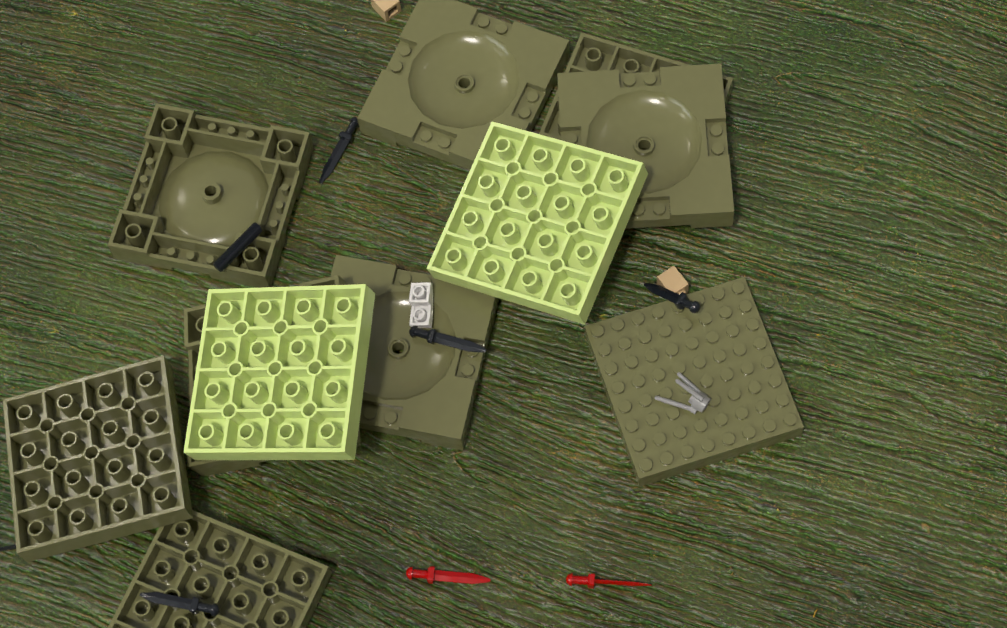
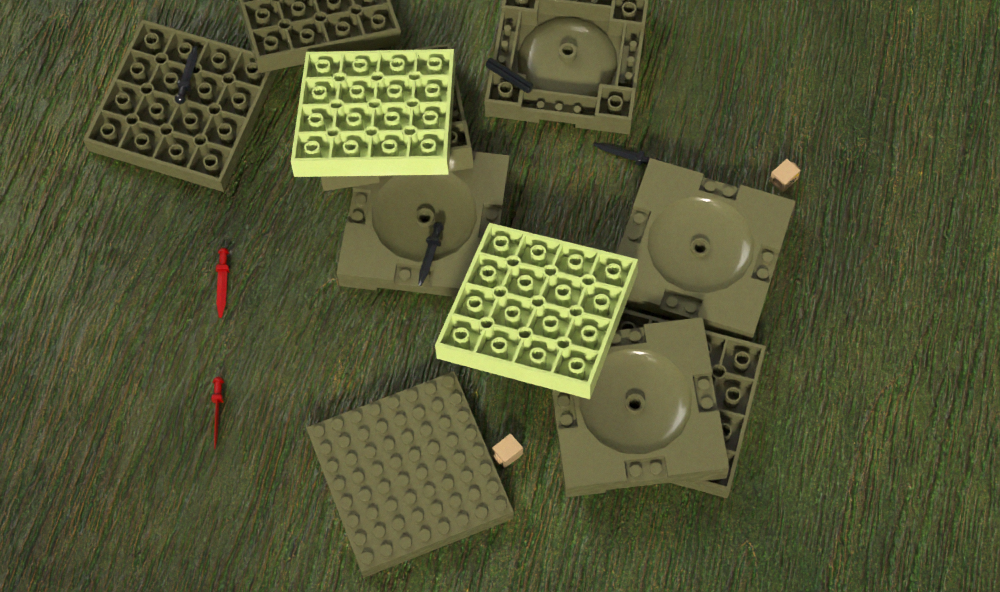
camera: 80 degrees right, 0 degrees up
white slope [409,283,433,328] -> none
black sword [644,283,701,313] -> none
light grey plant [655,372,711,414] -> none

